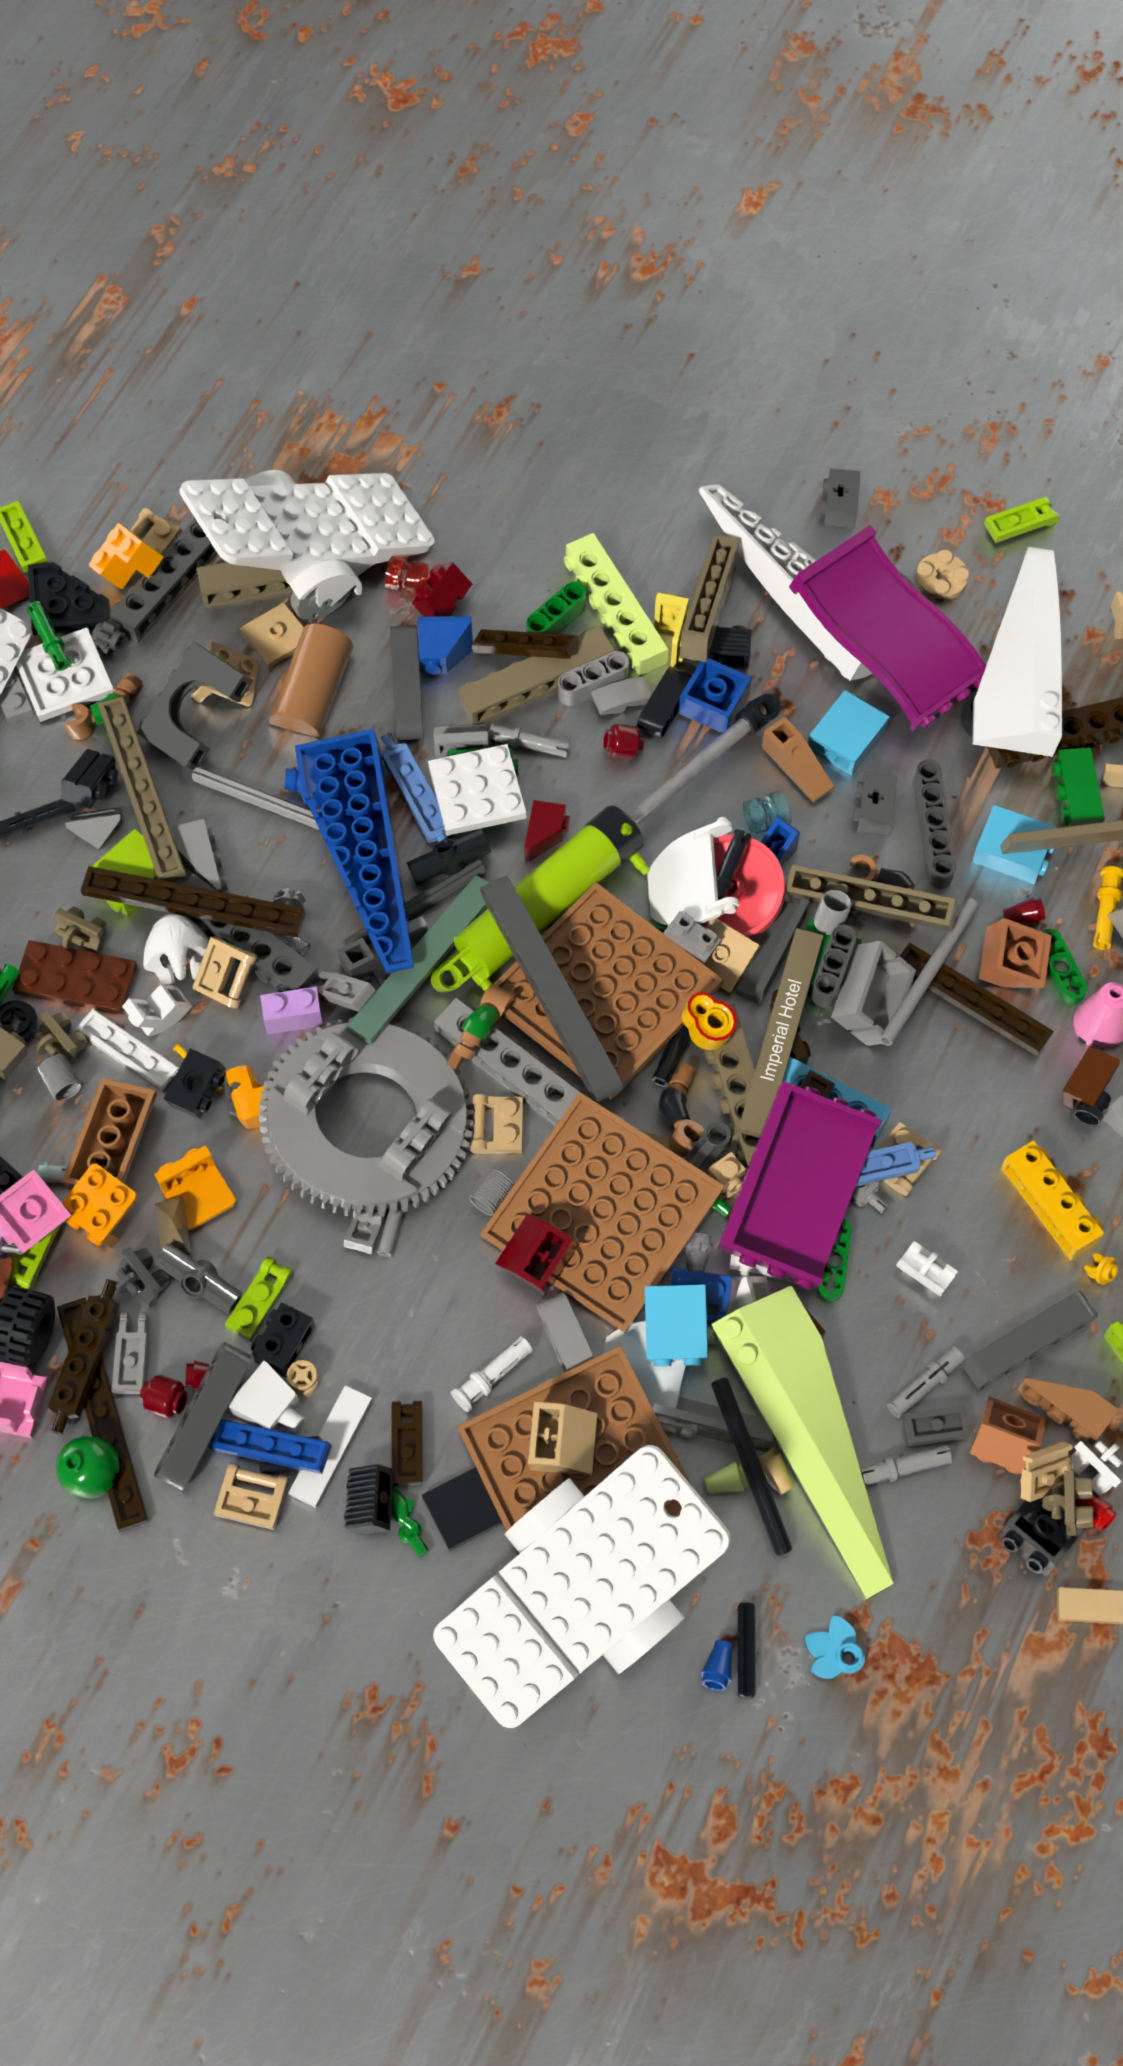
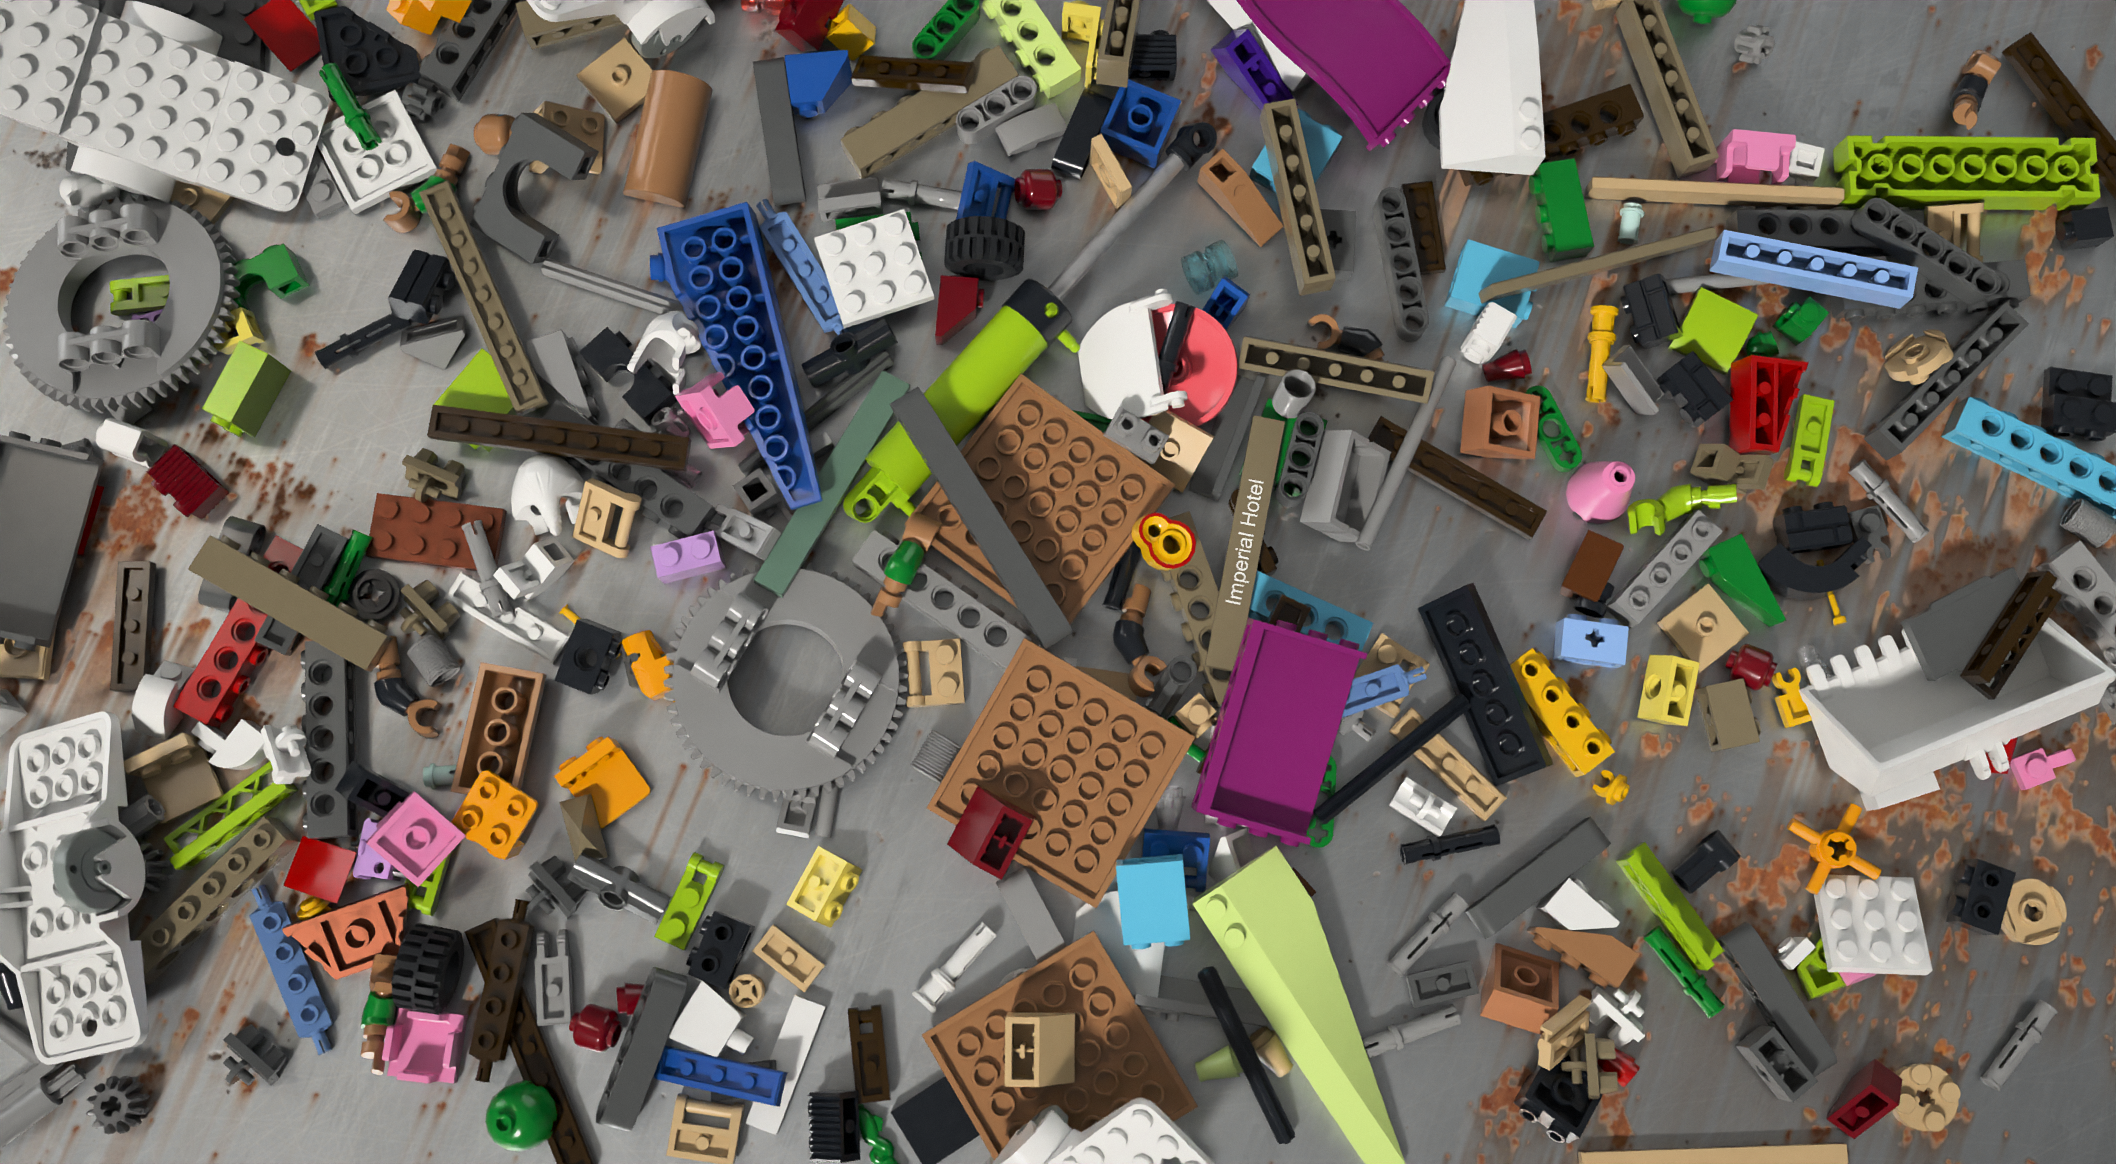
camera: 10 degrees left, 15 degrees up
none -> piece [374,636,442,738]
none -> light grey pin [461,520,513,618]
none -> medium nougat head [474,114,515,155]
none -> black arch [579,327,677,426]
none -> white piece [627,311,701,395]
none -> bright pink panel [675,372,755,449]
none -> tan plate [752,925,826,992]
none -> light yellow bracket [786,846,862,928]
none -> yellow panel [826,3,876,61]
none -> black tyre [944,216,1025,280]
none -> blue plate [956,161,1016,220]
none -> tan plate [1090,134,1132,211]
none -> dark purple slope [1210,29,1298,111]
none -> dark tan brick [1260,98,1336,296]
none -> black axle [1313,694,1471,824]
none -> tan tile [1389,707,1507,822]
none -> black pin [1399,824,1500,865]
none -> dark brown tile [1400,181,1446,275]
none -> black plate [1418,583,1553,786]
none -> white brick [1460,302,1517,364]
none -> white slope [1536,878,1620,930]
none -> light blue brick [1553,614,1629,669]

